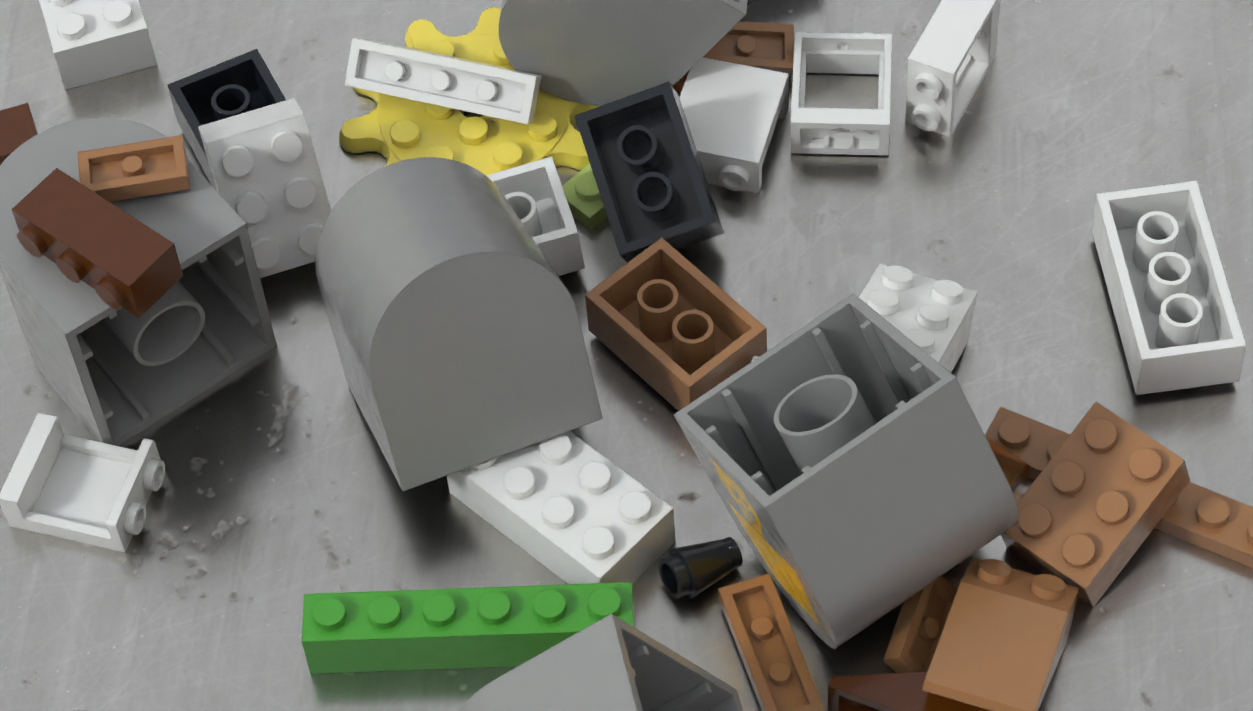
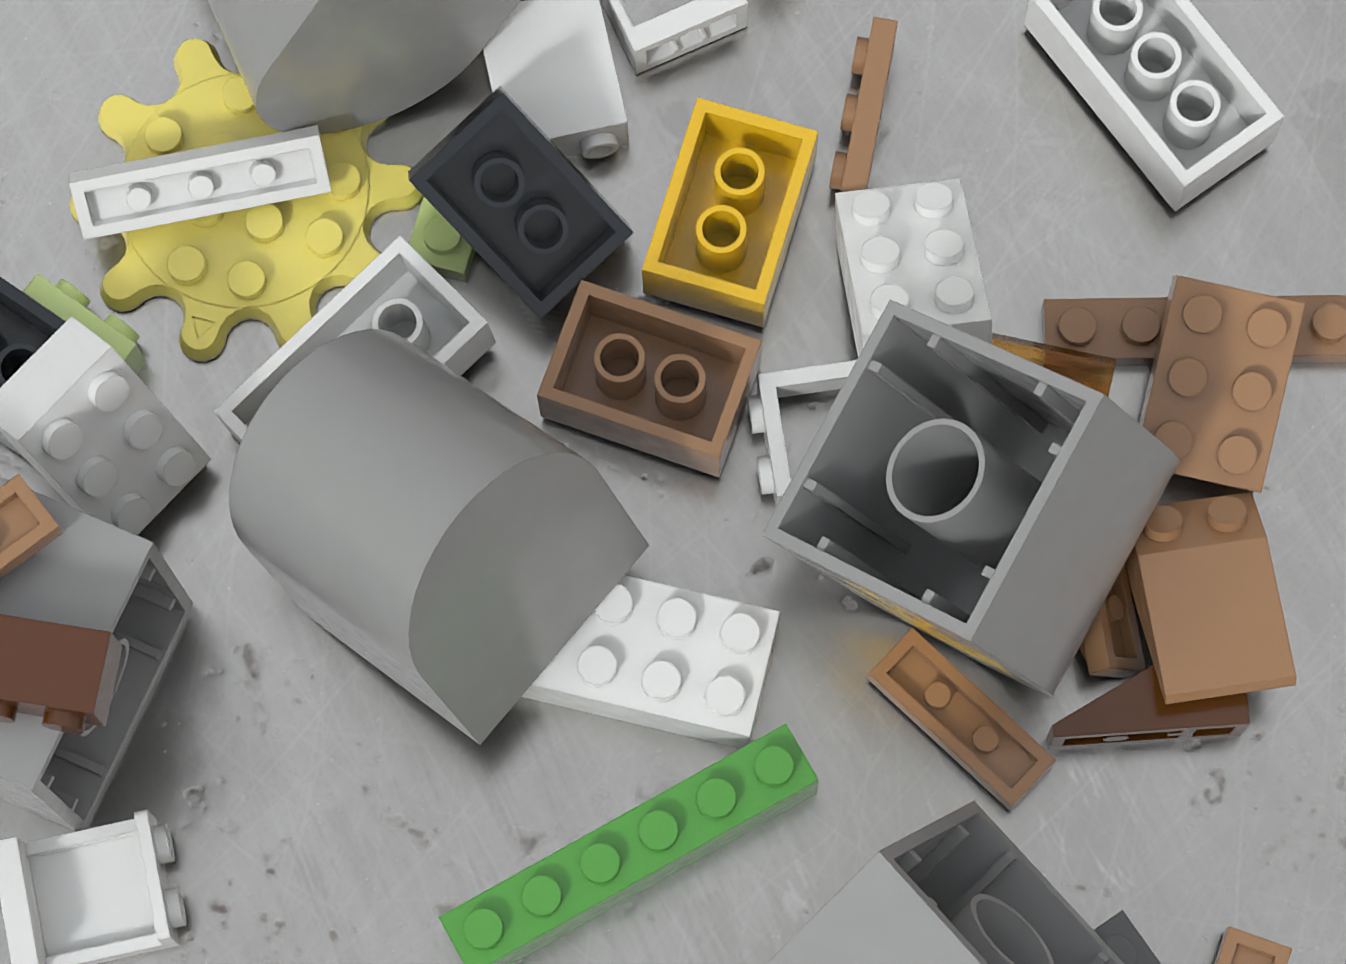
camera: 30 degrees left, 20 degrees up
black cone [659,537,743,599] -> none
none -> yellowish green plate [23,273,147,375]
none -> yellow brick [642,97,818,327]
none -> medium nougat plate [829,17,898,192]

